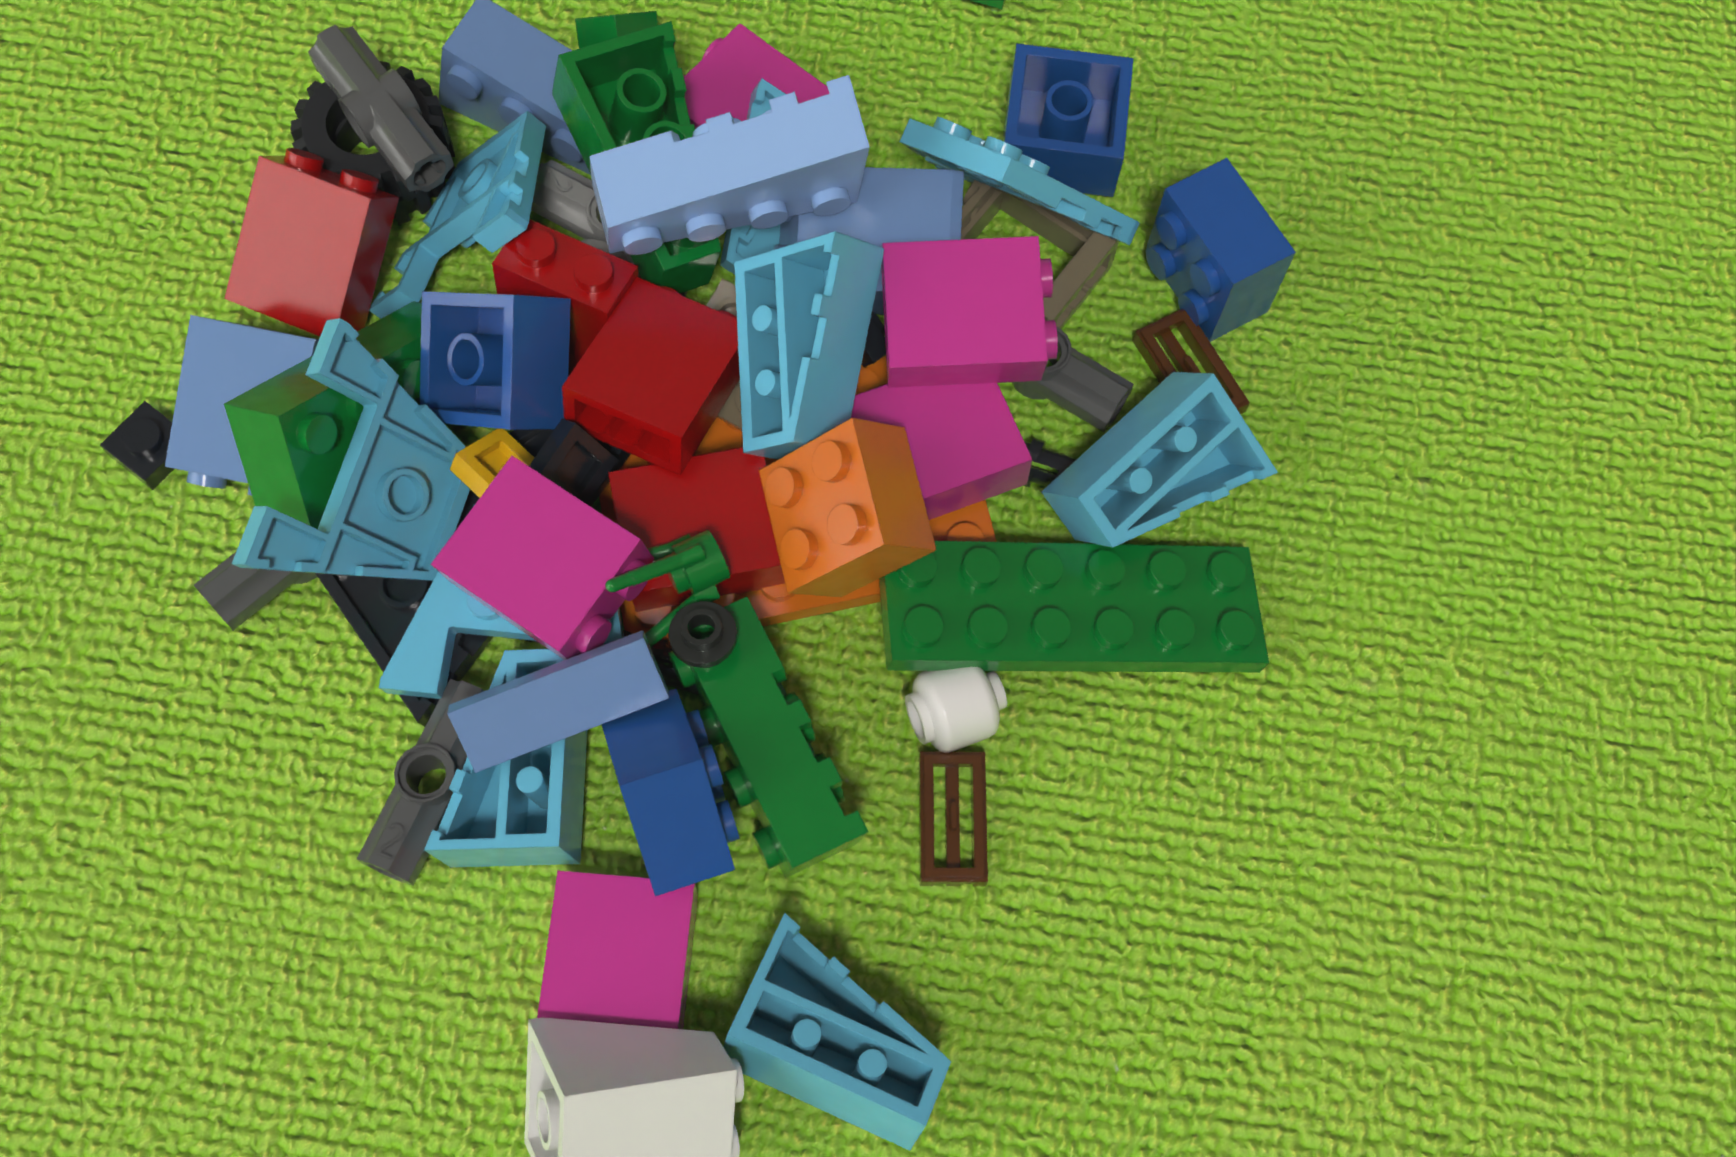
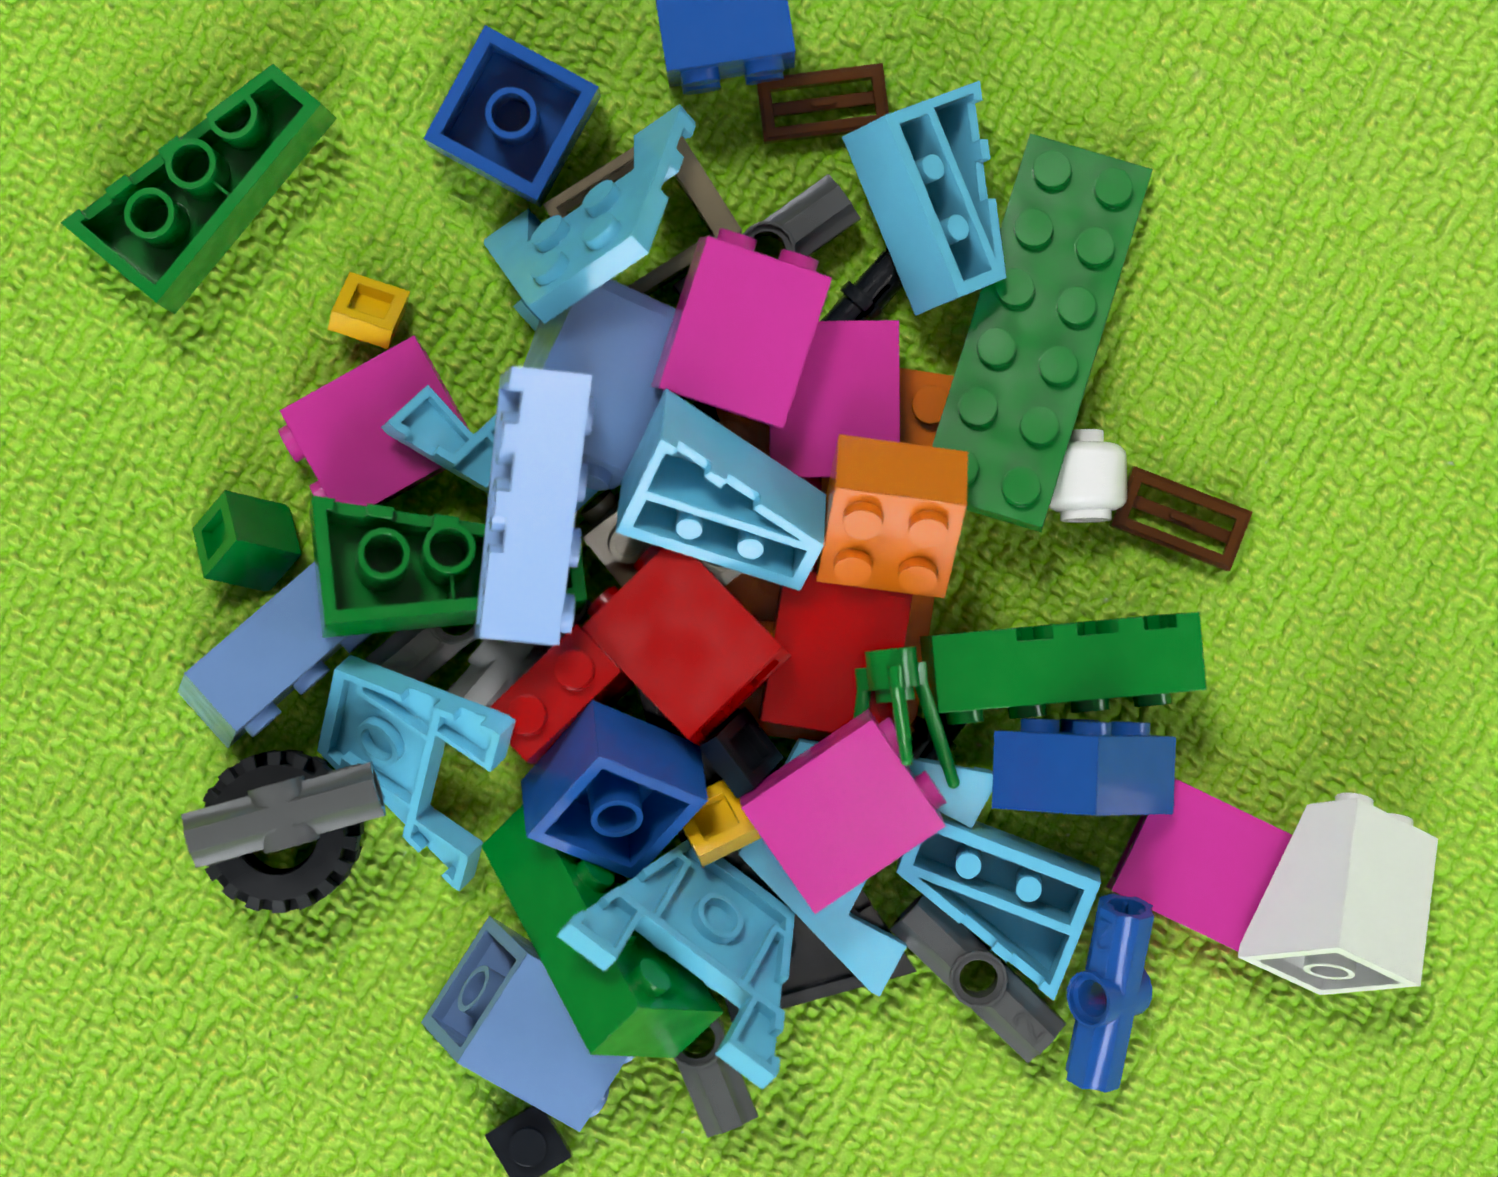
camera: 65 degrees left, 20 degrees up
brick [224,148,399,337] -> none
medium blue tile [447,630,669,773] -> none
pearl dark grey plate [669,601,737,668] -> none
medium azure wedge [723,913,951,1151] -> none
none -> yellow plate [327,272,410,349]
none -> blue piece [1065,893,1155,1093]

